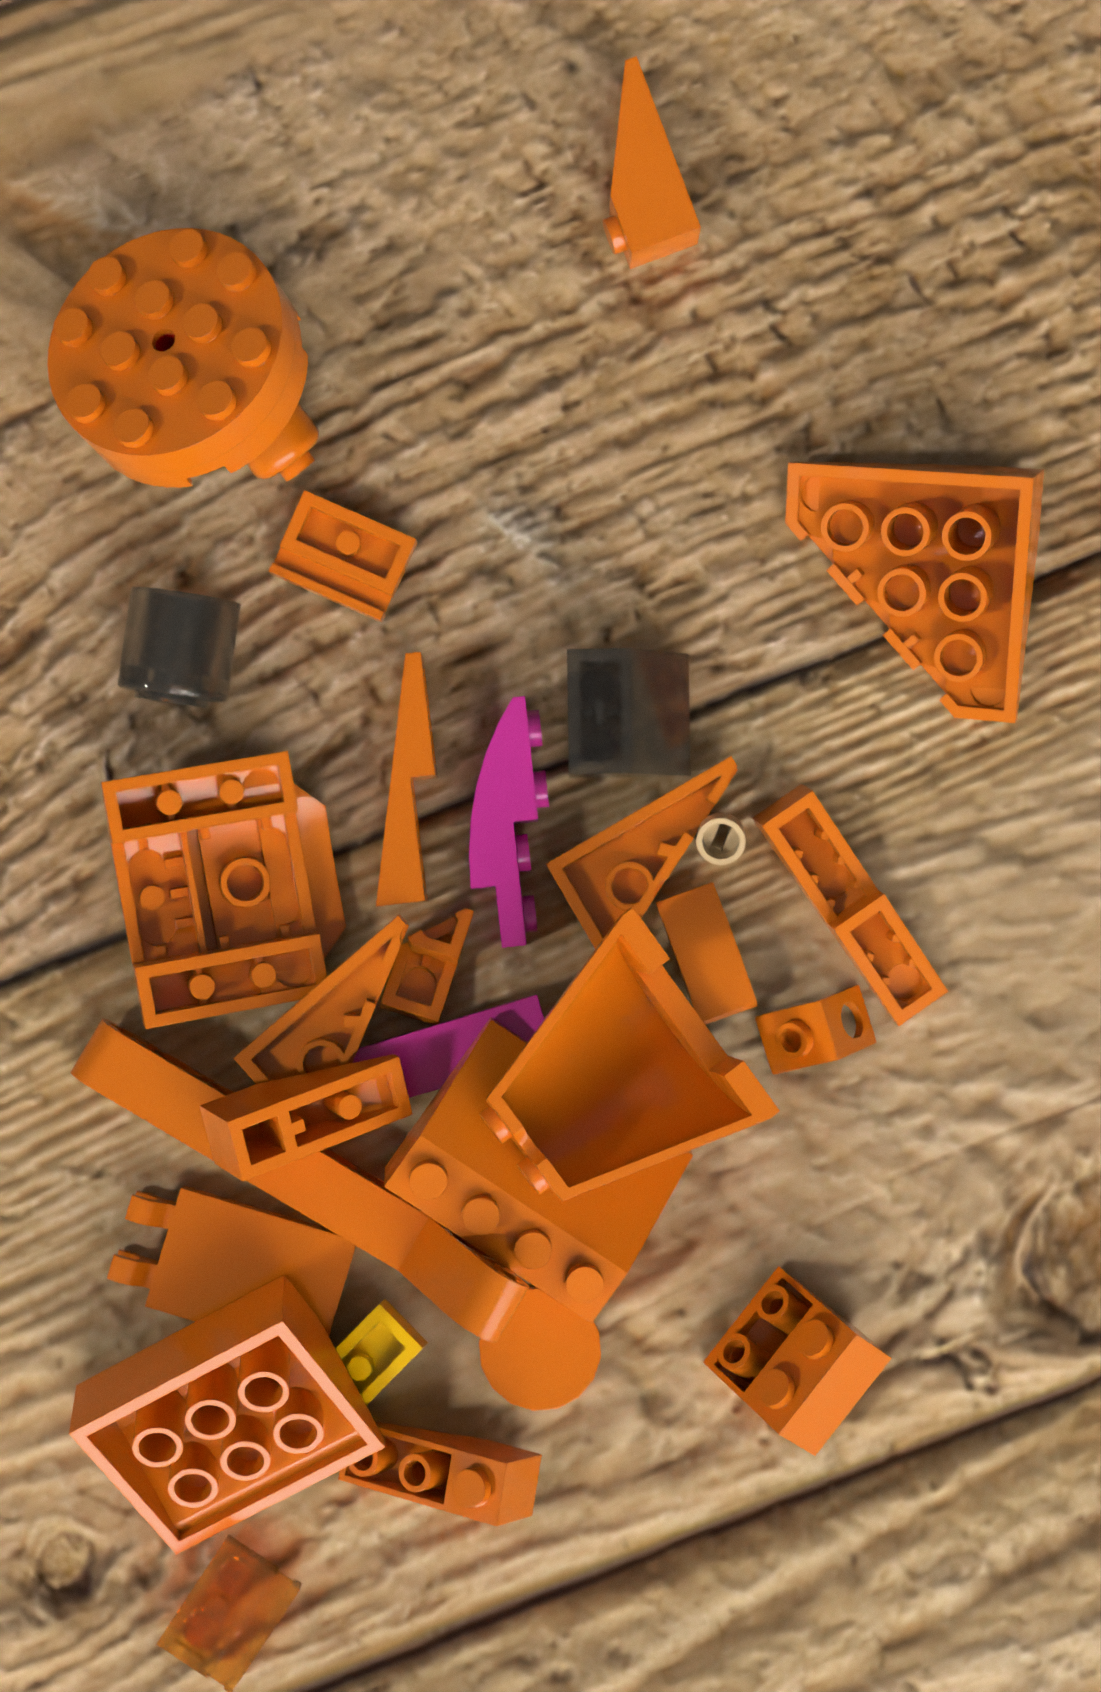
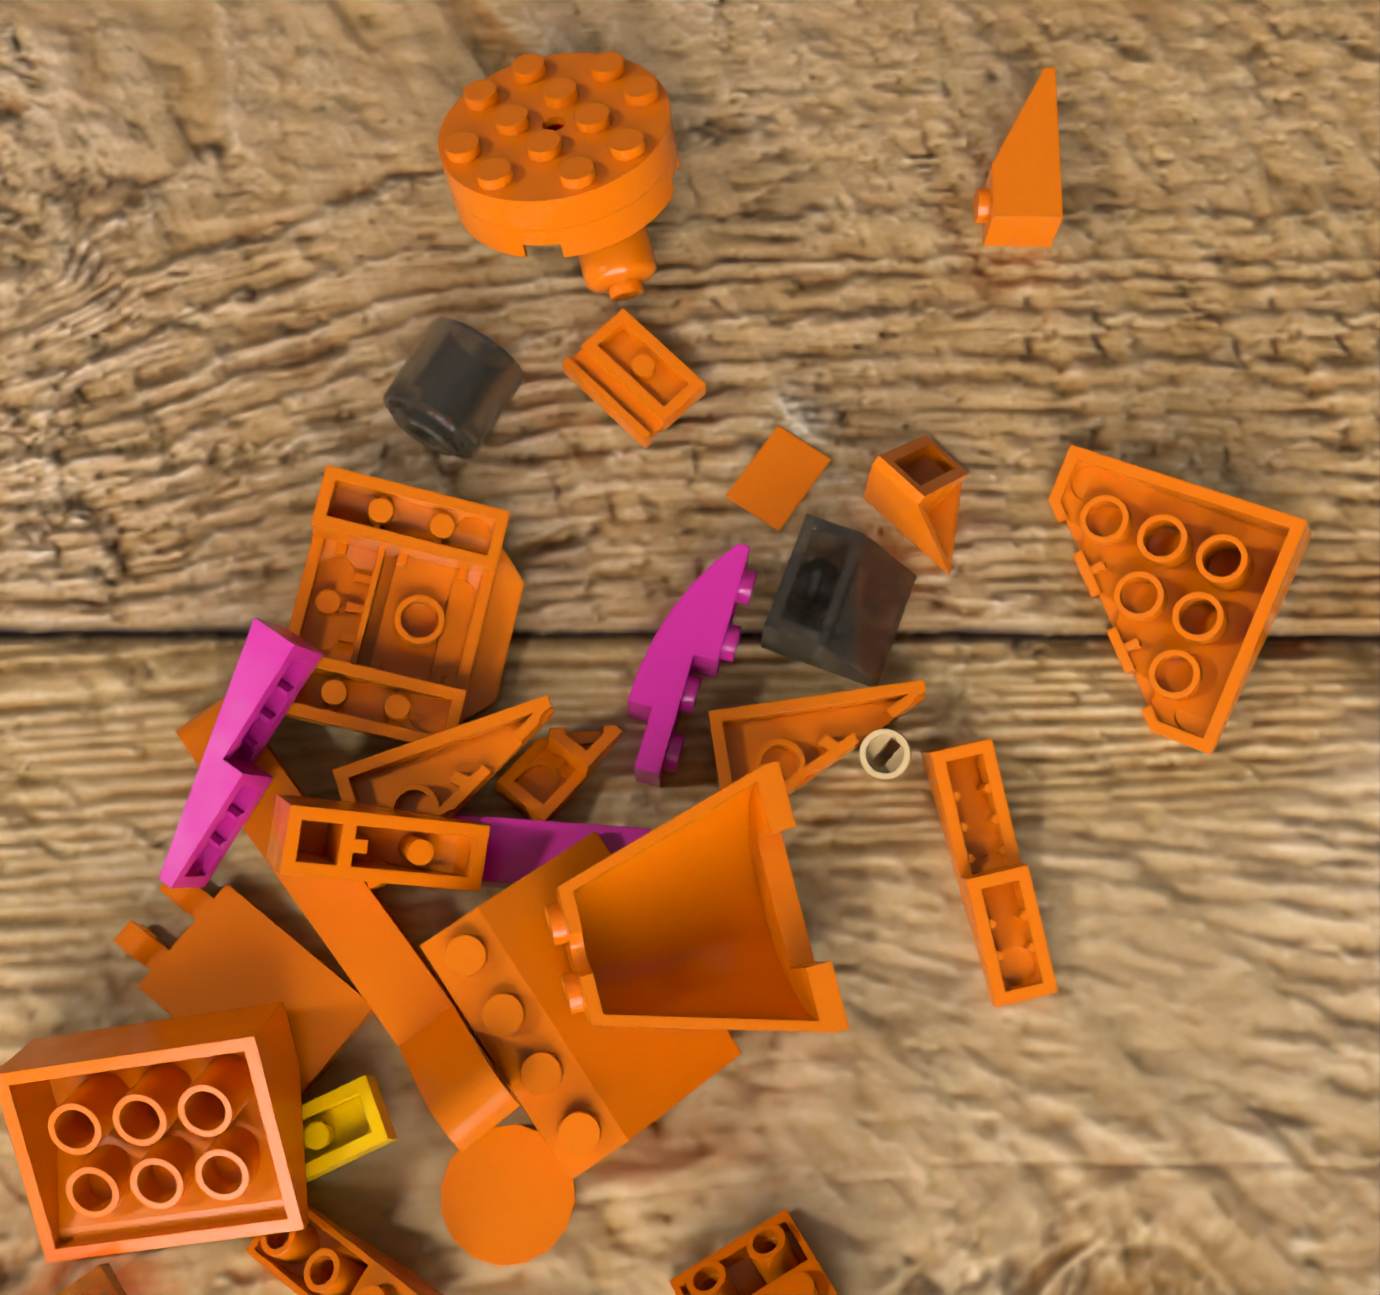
camera: 20 degrees right, 15 degrees down
orange slope [376,652,438,907] -> none
orange slope [656,882,758,1025] -> none
orange bracket [755,985,876,1075] -> none
none -> dark pink slope [158,617,324,888]
none -> orange sticker [725,425,831,531]
none -> orange slope [863,435,969,576]

